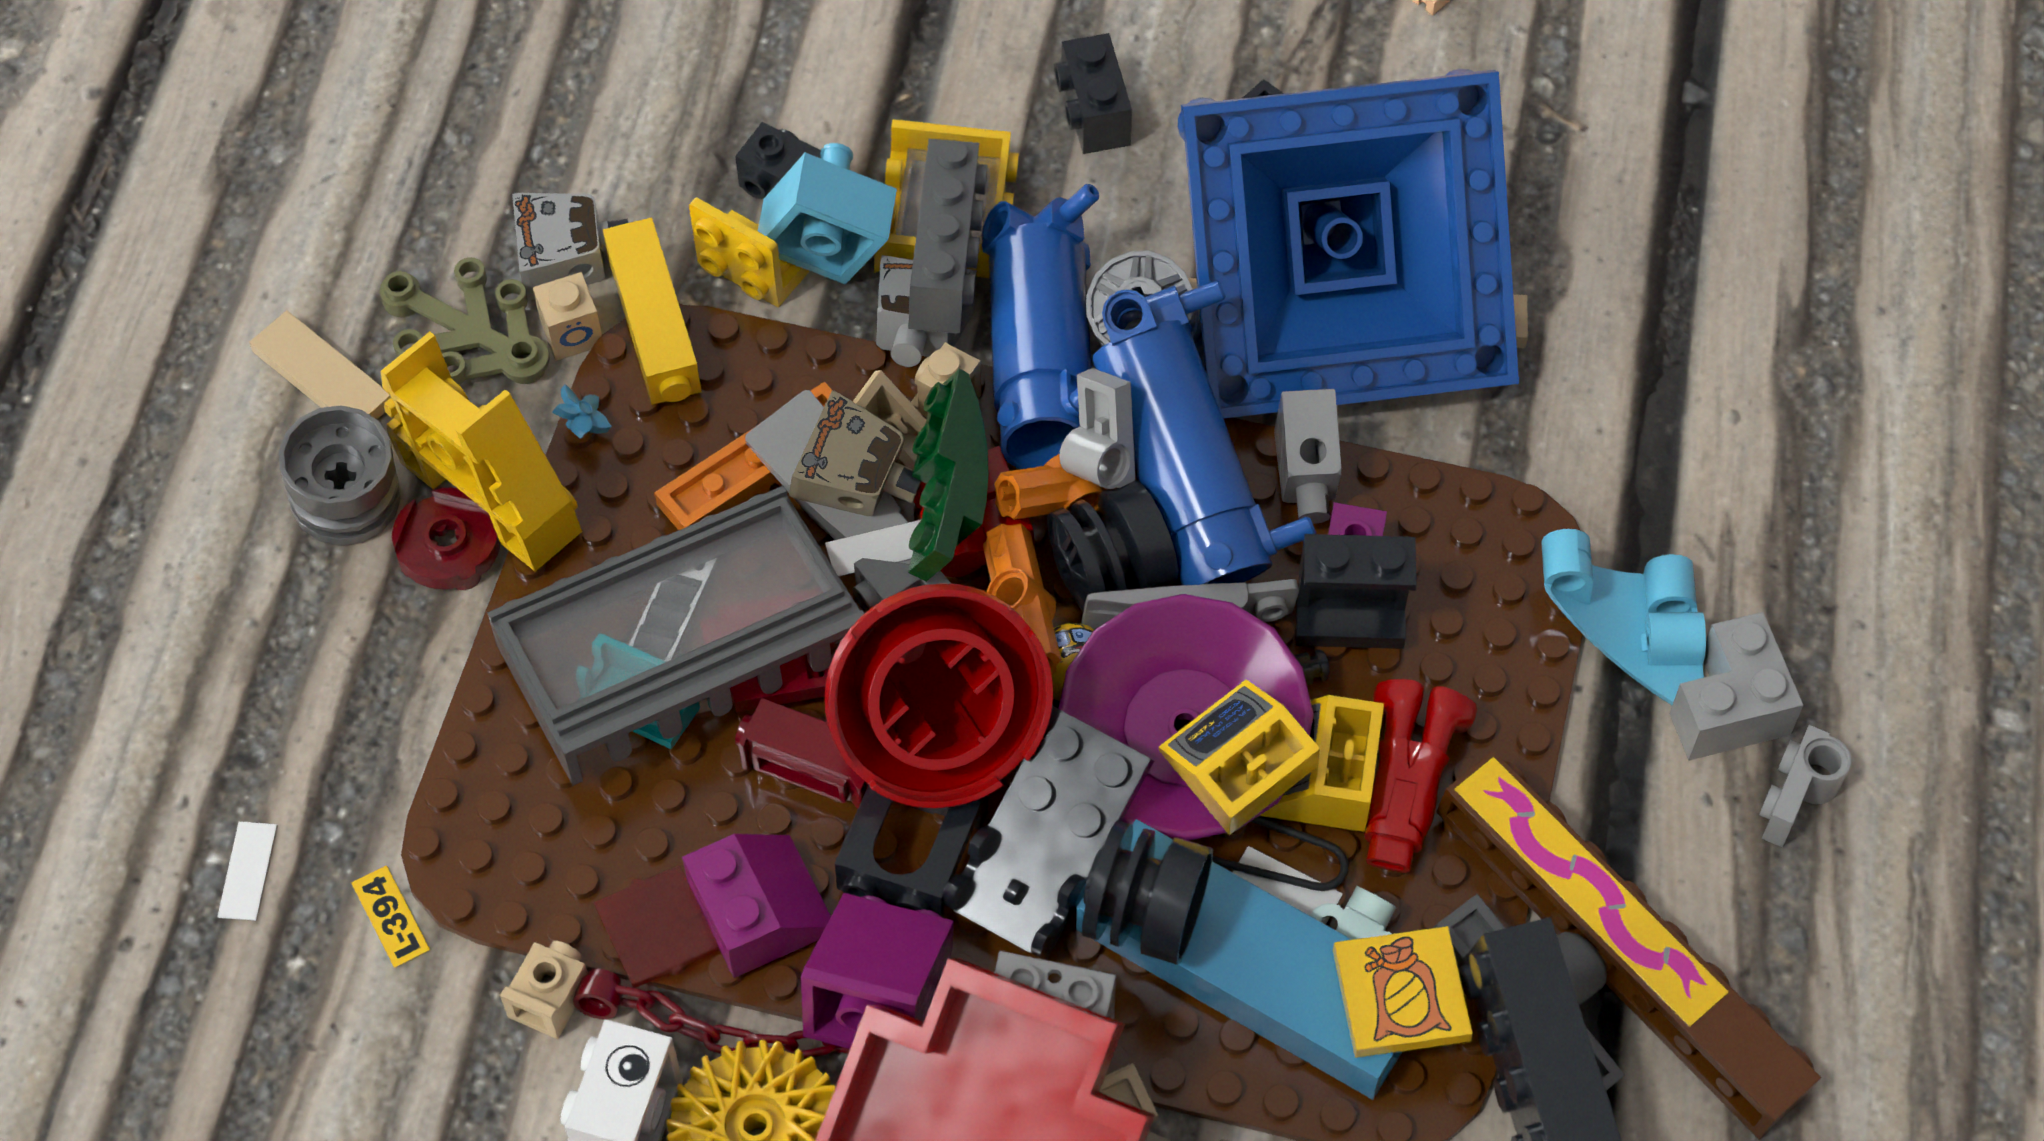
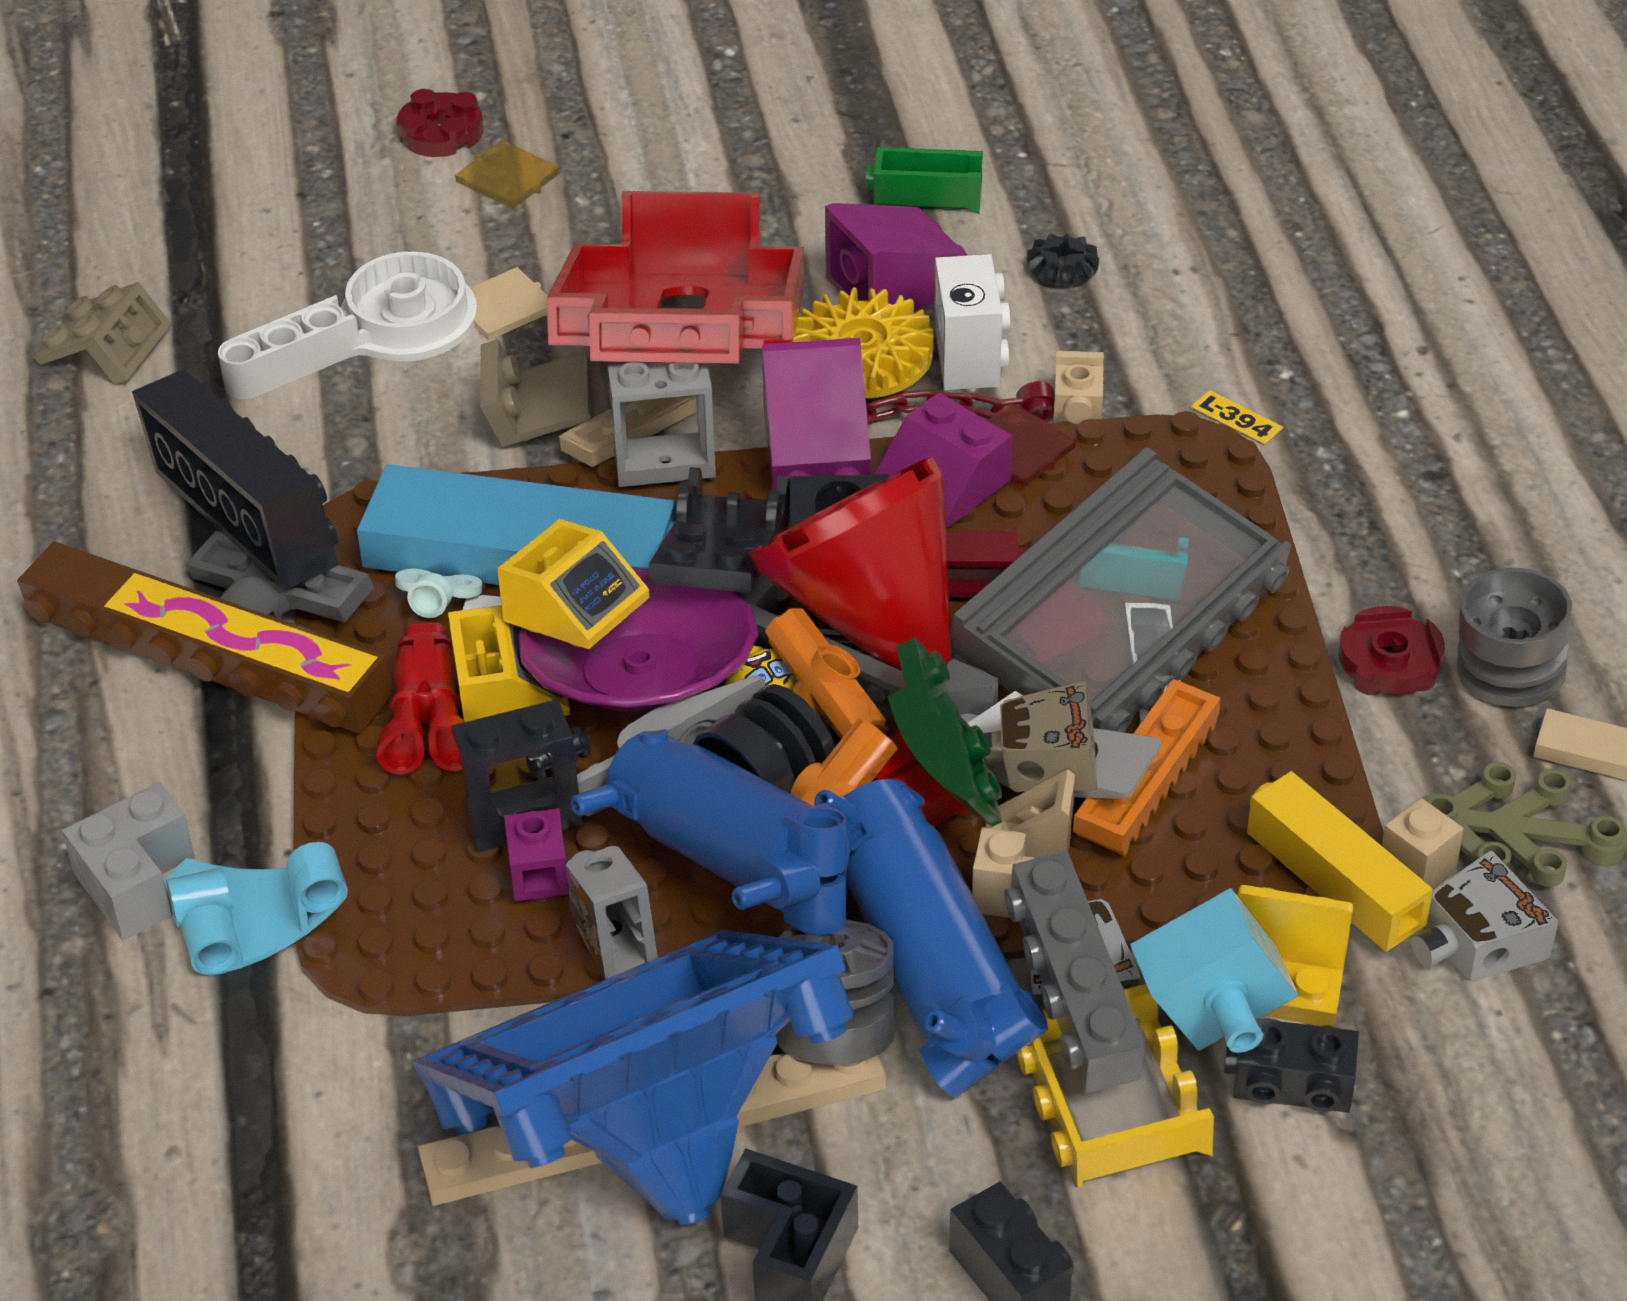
camera: 160 degrees right, 15 degrees down
white sticker [217,822,277,921] -> none
yellow wedge [381,332,582,572] -> none
dark azure plant [552,384,611,439] -> none
light grey plate [1060,368,1135,489] -> none
black wheel [1082,820,1213,965] -> none
yellow tile [1332,926,1473,1058] -> none
light grey plate [1759,725,1851,847] -> none

